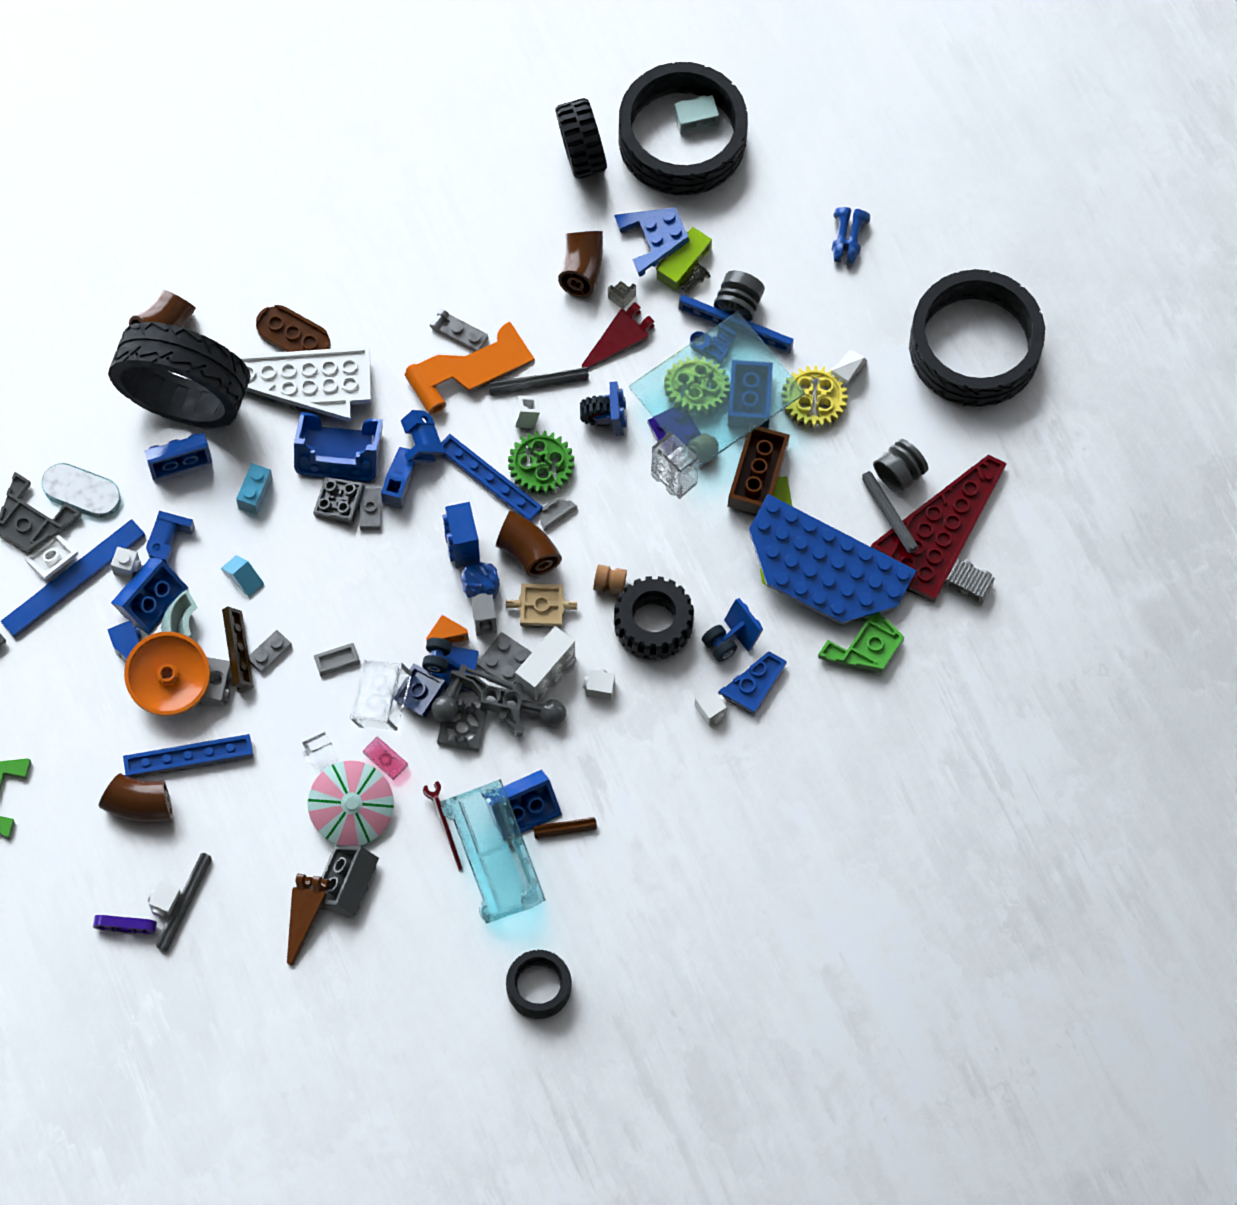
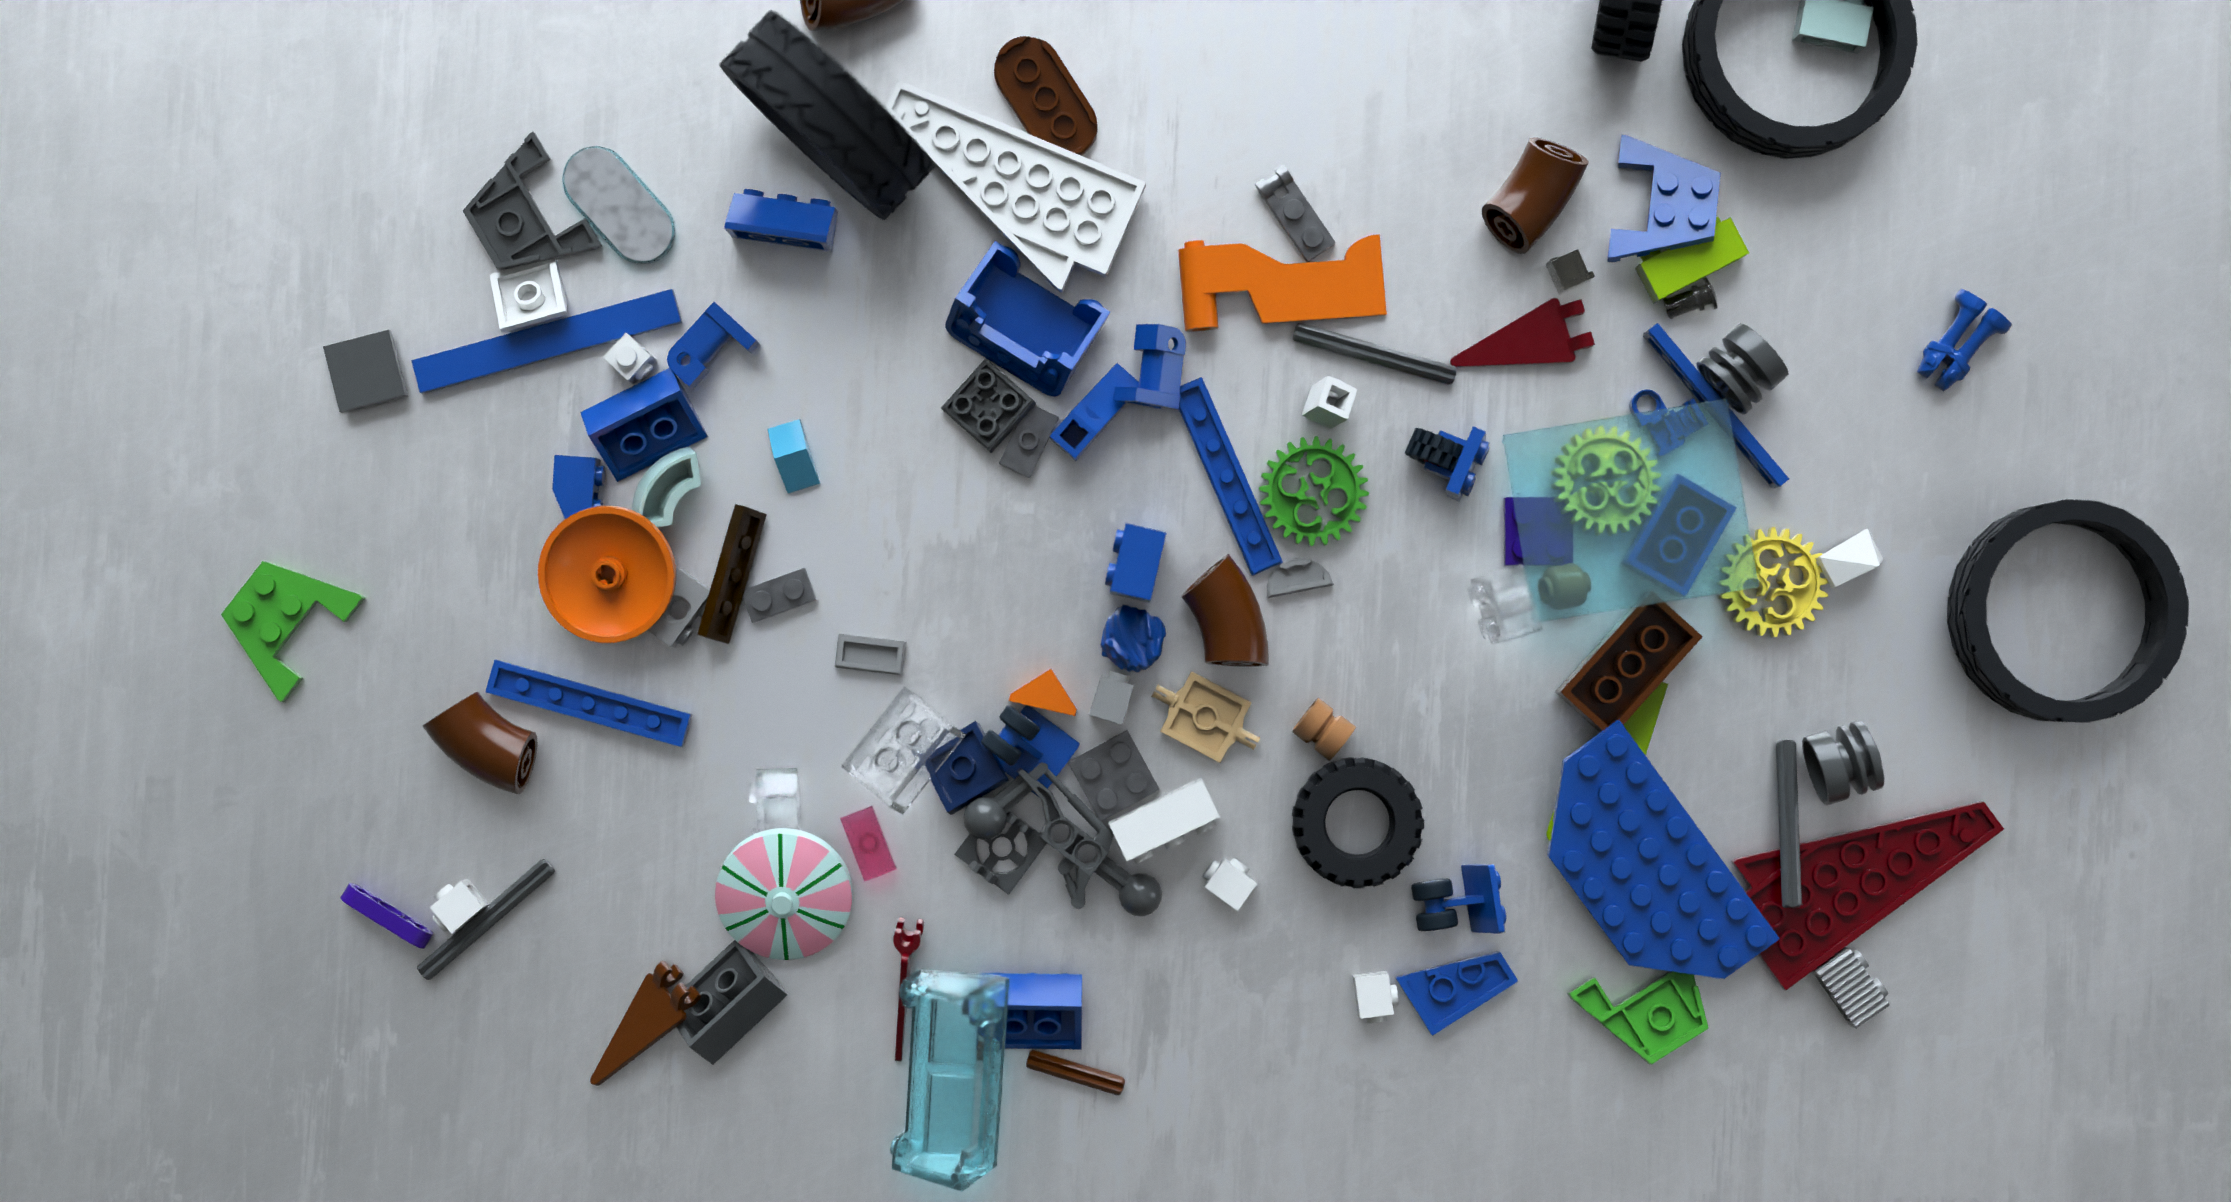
camera: 30 degrees right, 20 degrees up
medium azure brick [236,463,273,515] -> none

